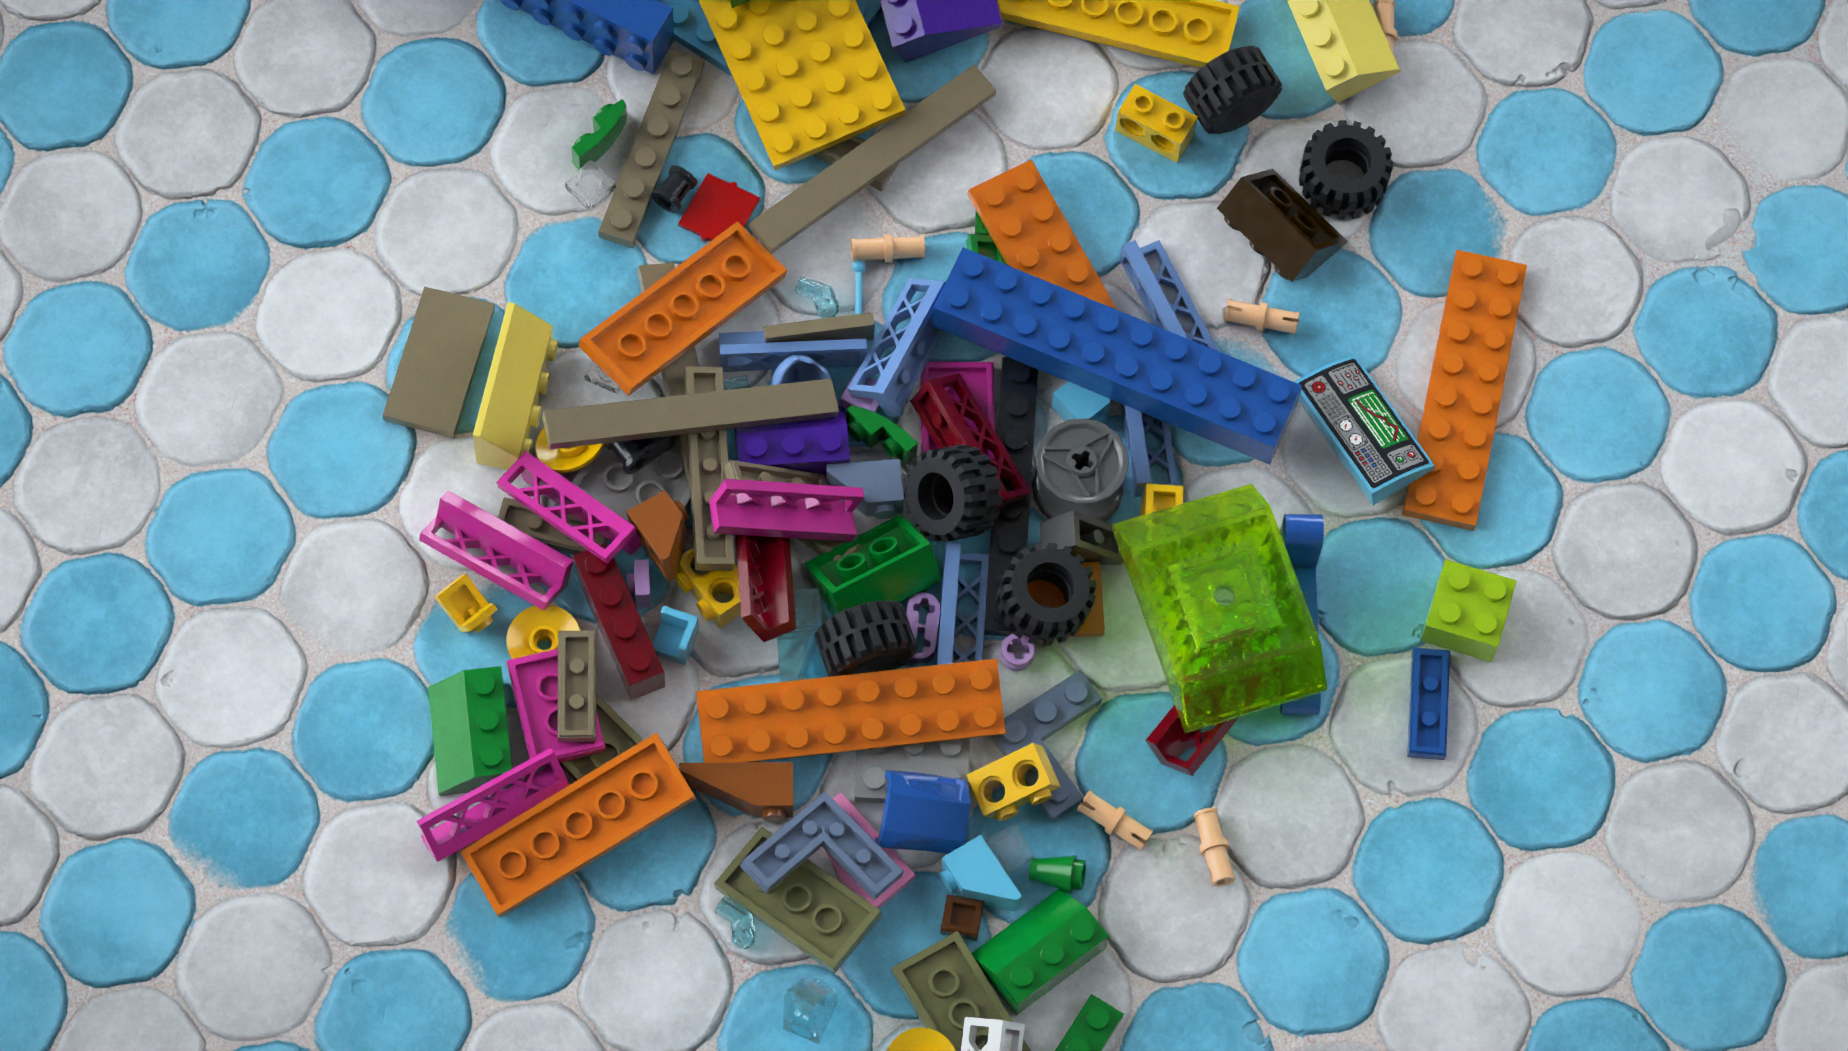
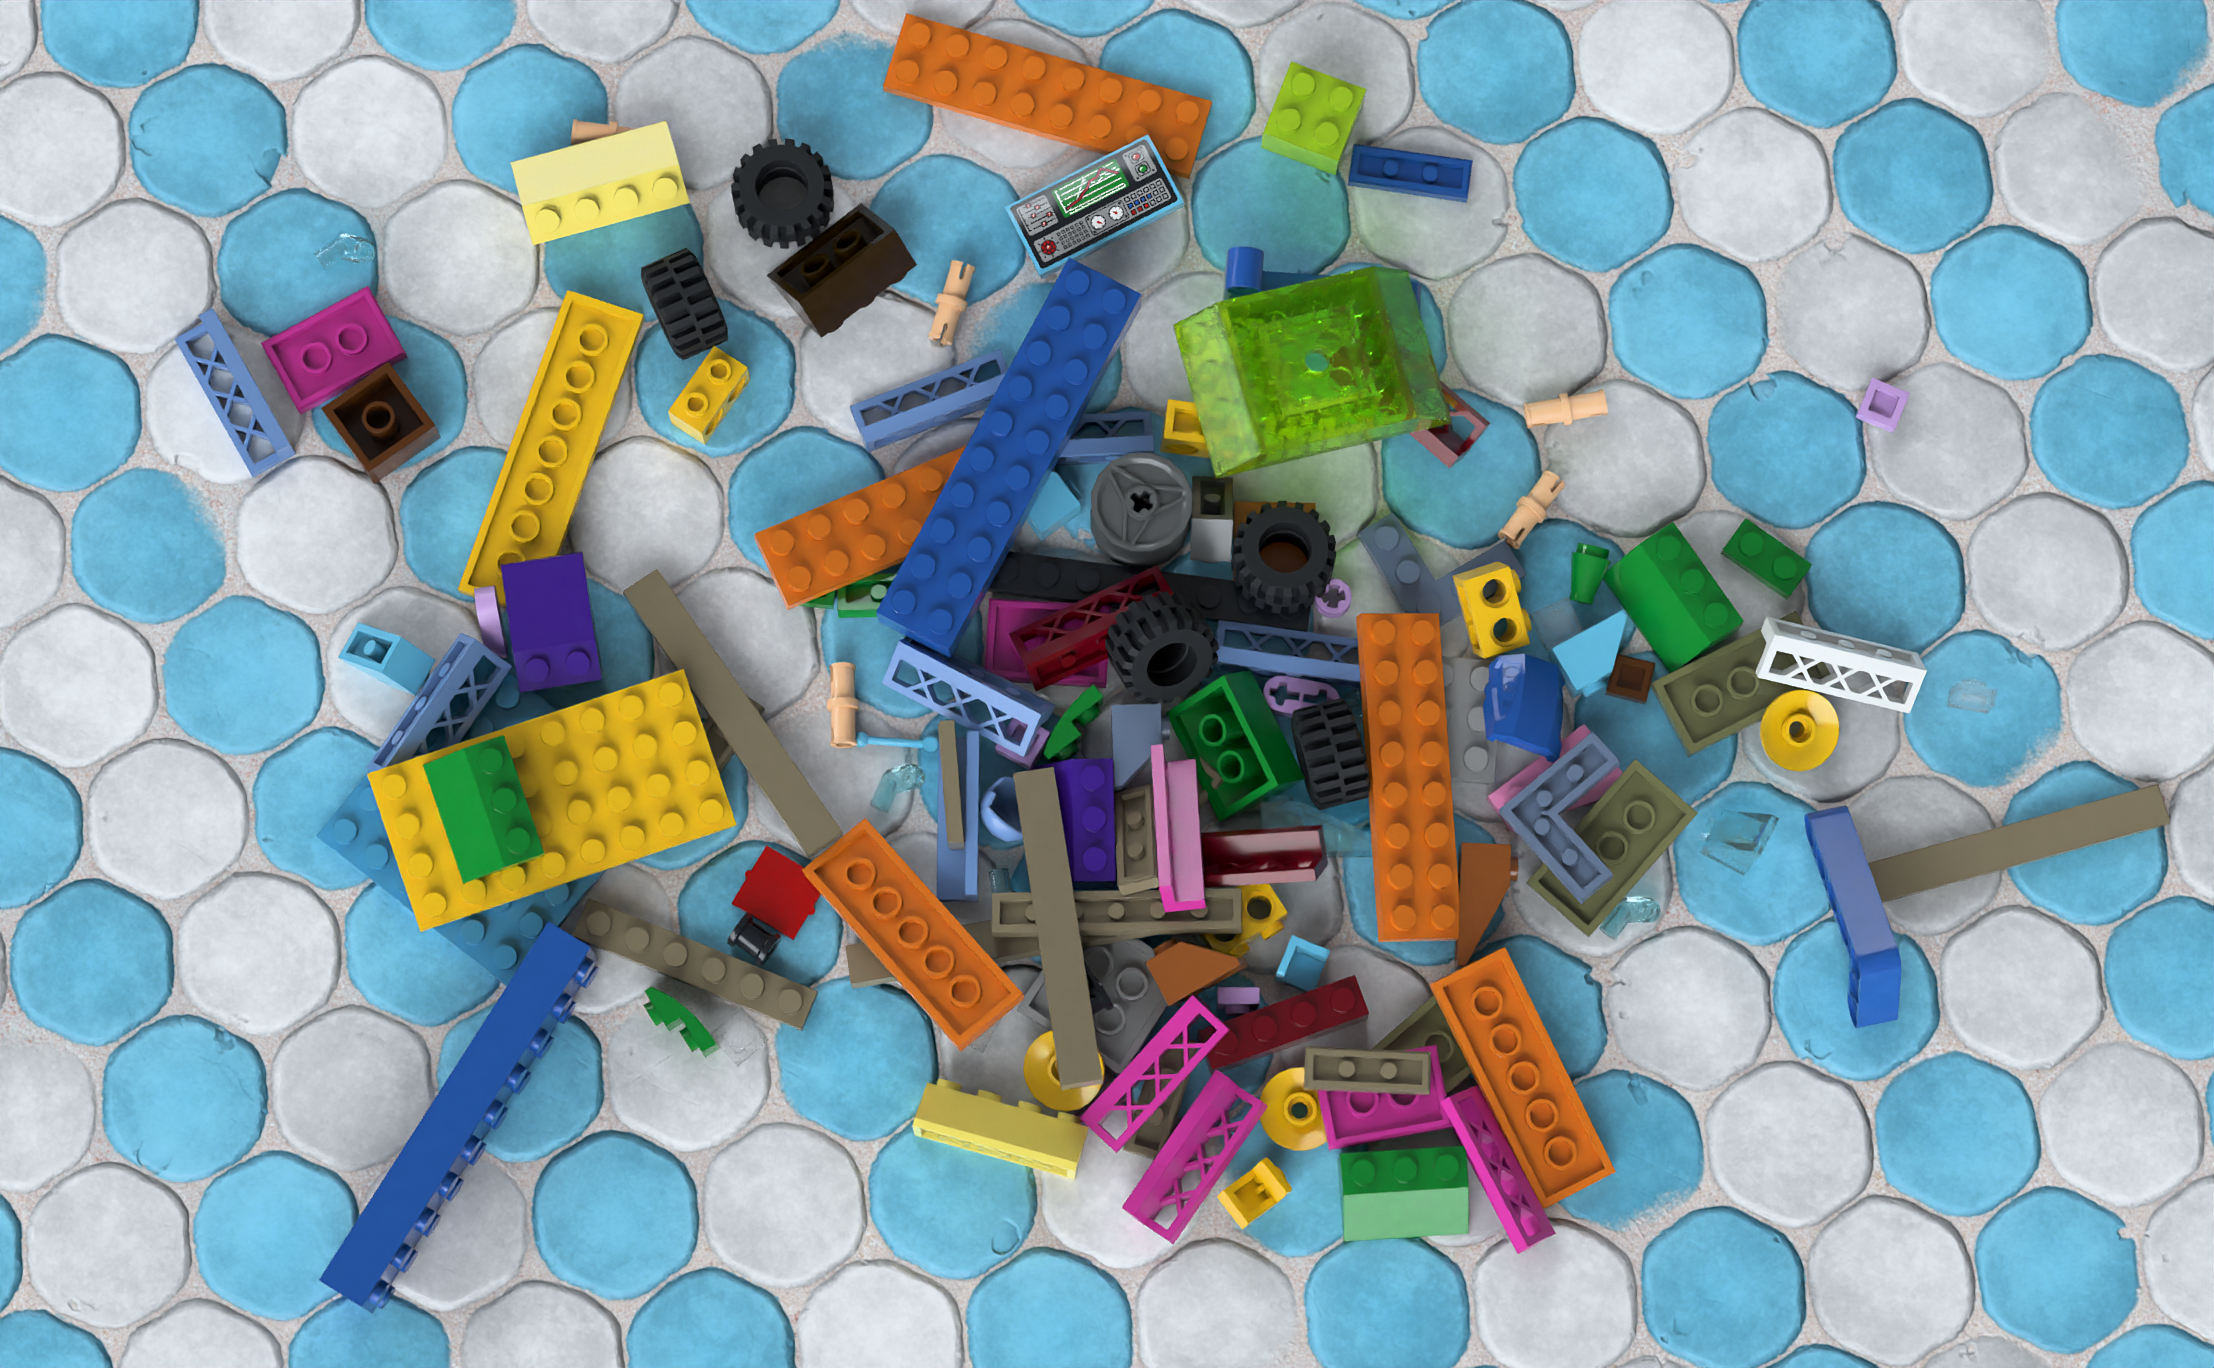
camera: 85 degrees left, 10 degrees up
dark tan tile [383,286,495,438] -> none

